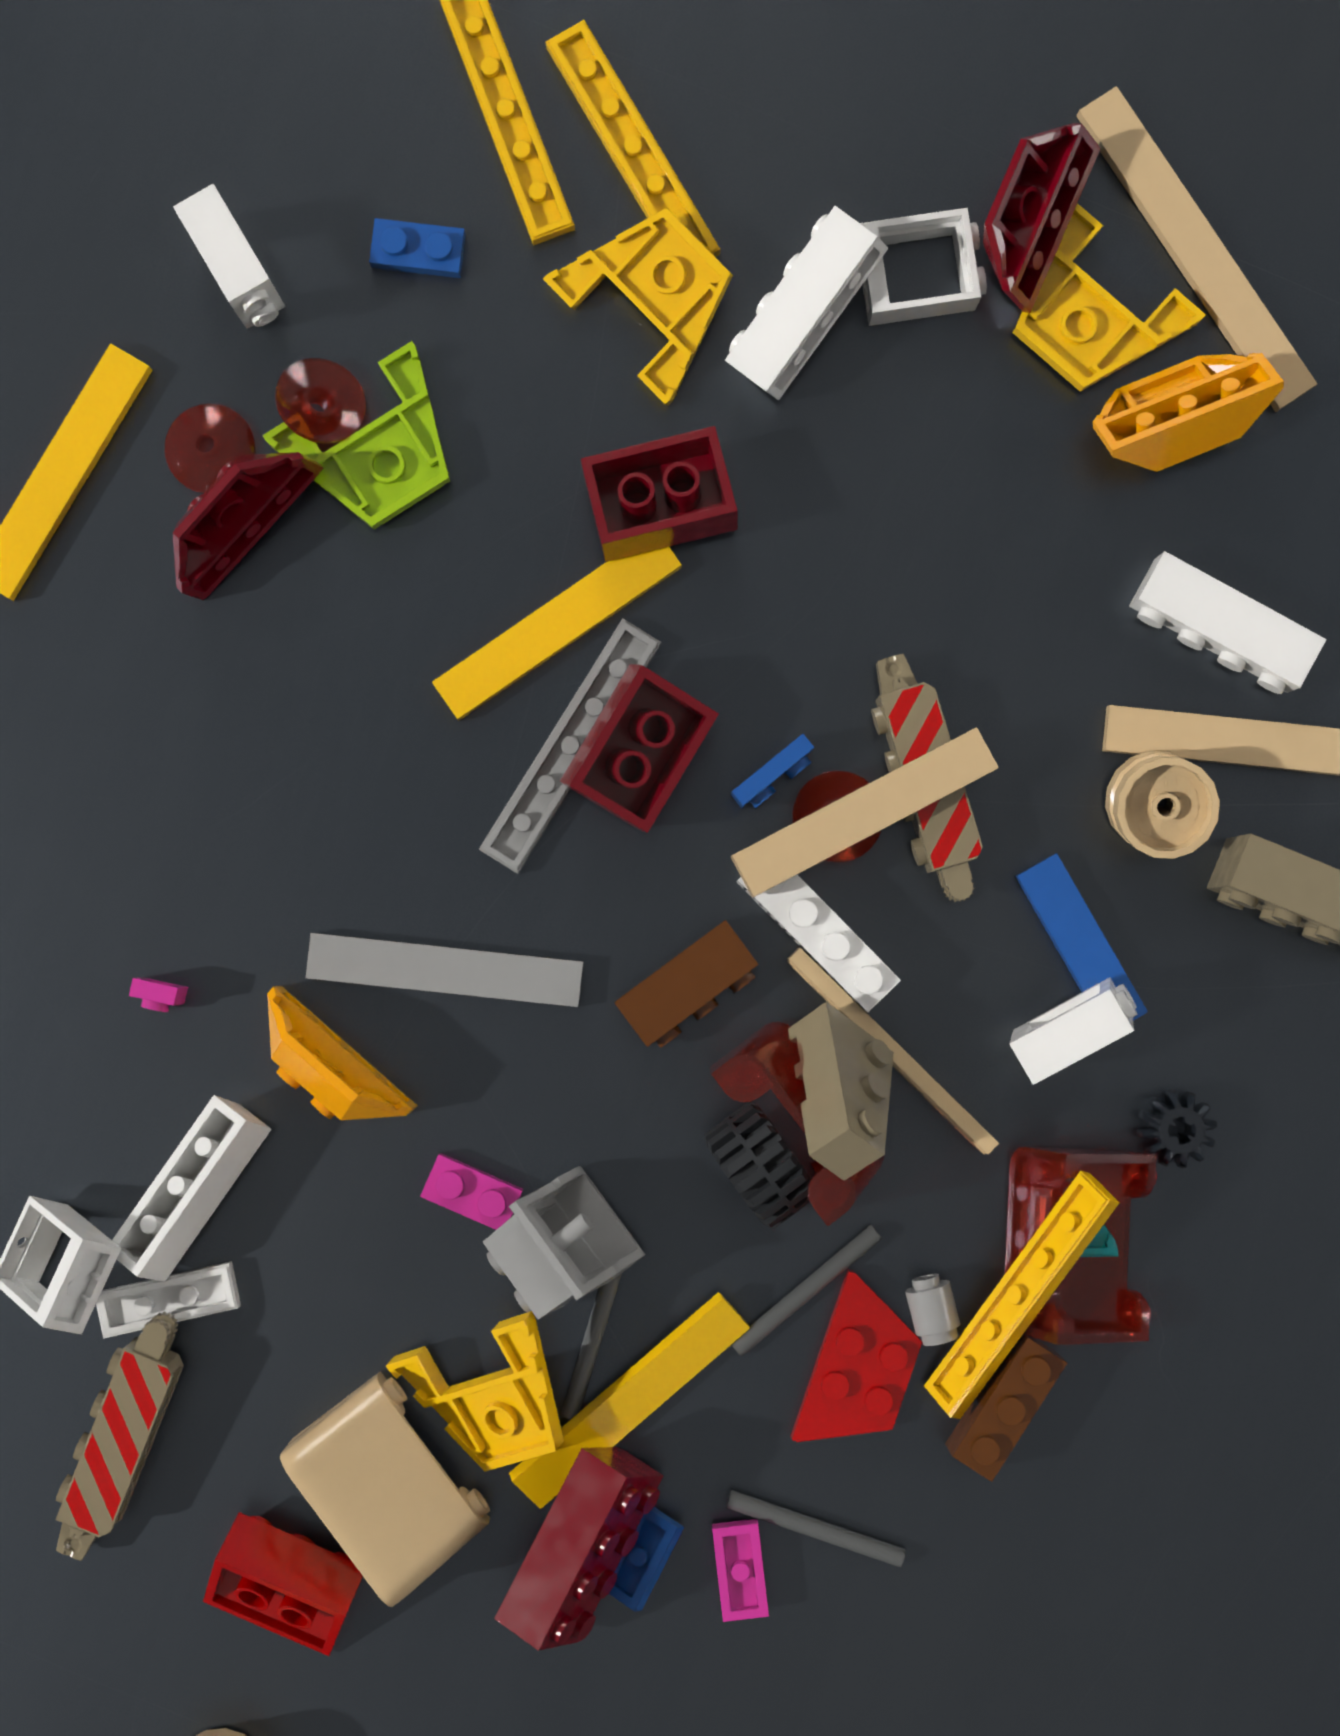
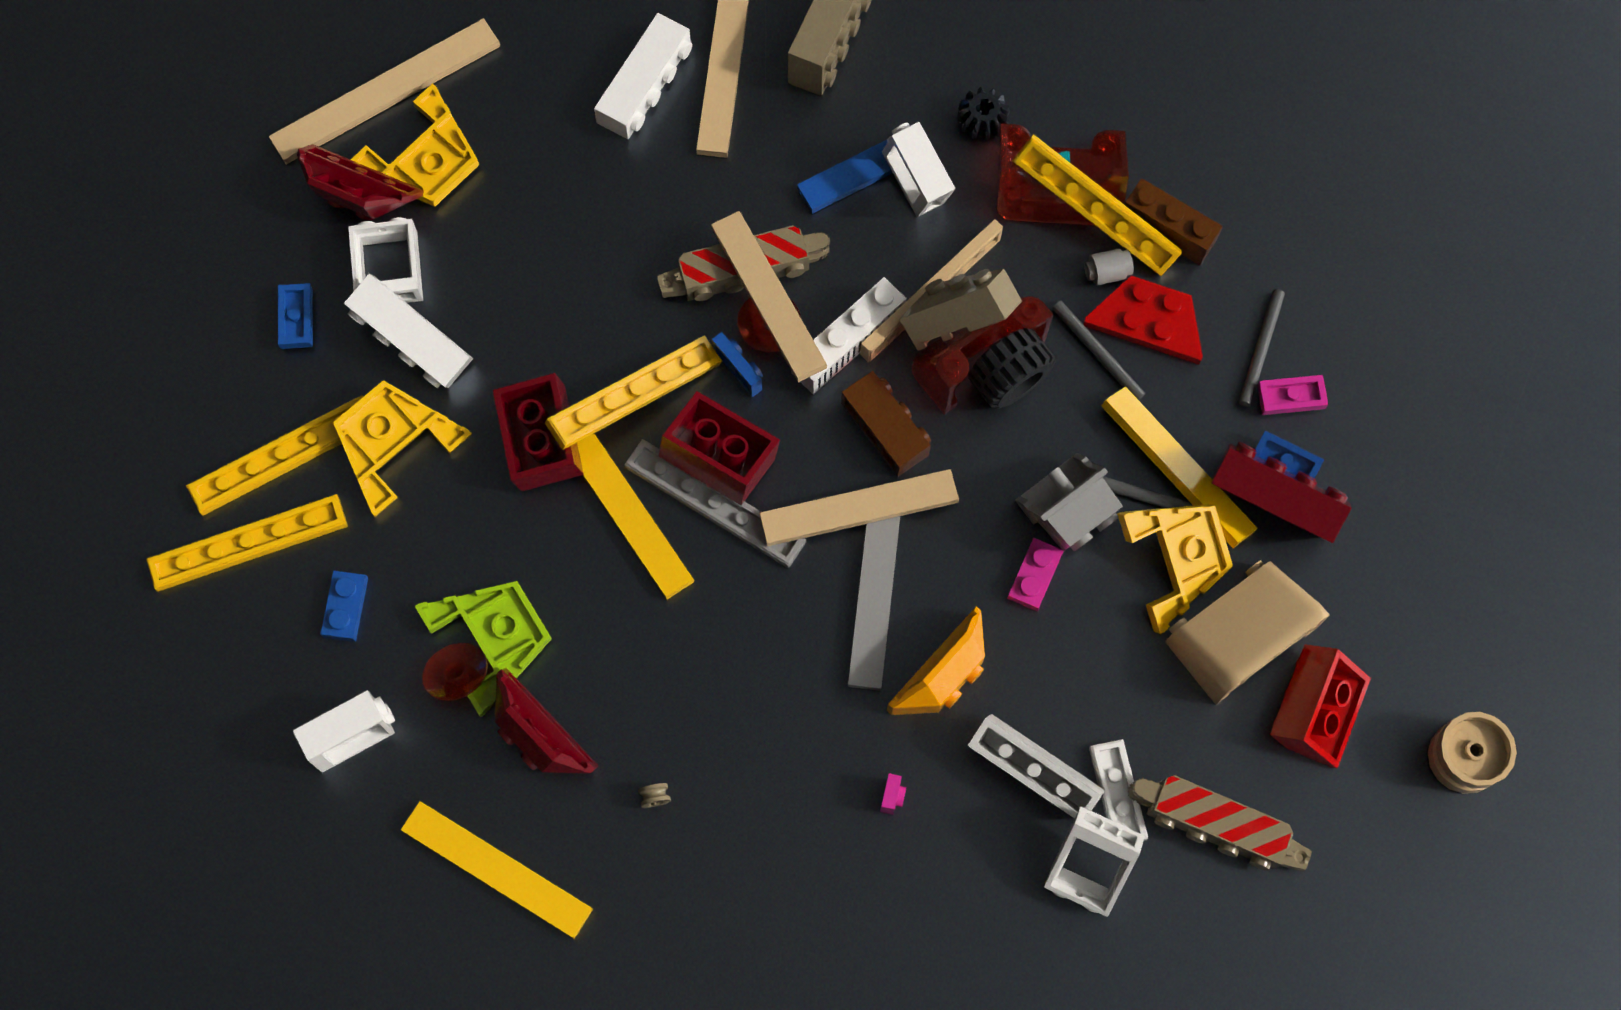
camera: 90 degrees left, 15 degrees down
clear red dish [165,404,256,493] -> none
light orange wedge [1093,353,1284,472] -> none
tan wheel [1105,751,1220,859] -> none
none -> blue plate [278,283,313,349]
none -> yellow tile [545,335,722,450]
none -> dark tan bush [638,783,671,808]
none -> tan tile [760,469,959,547]

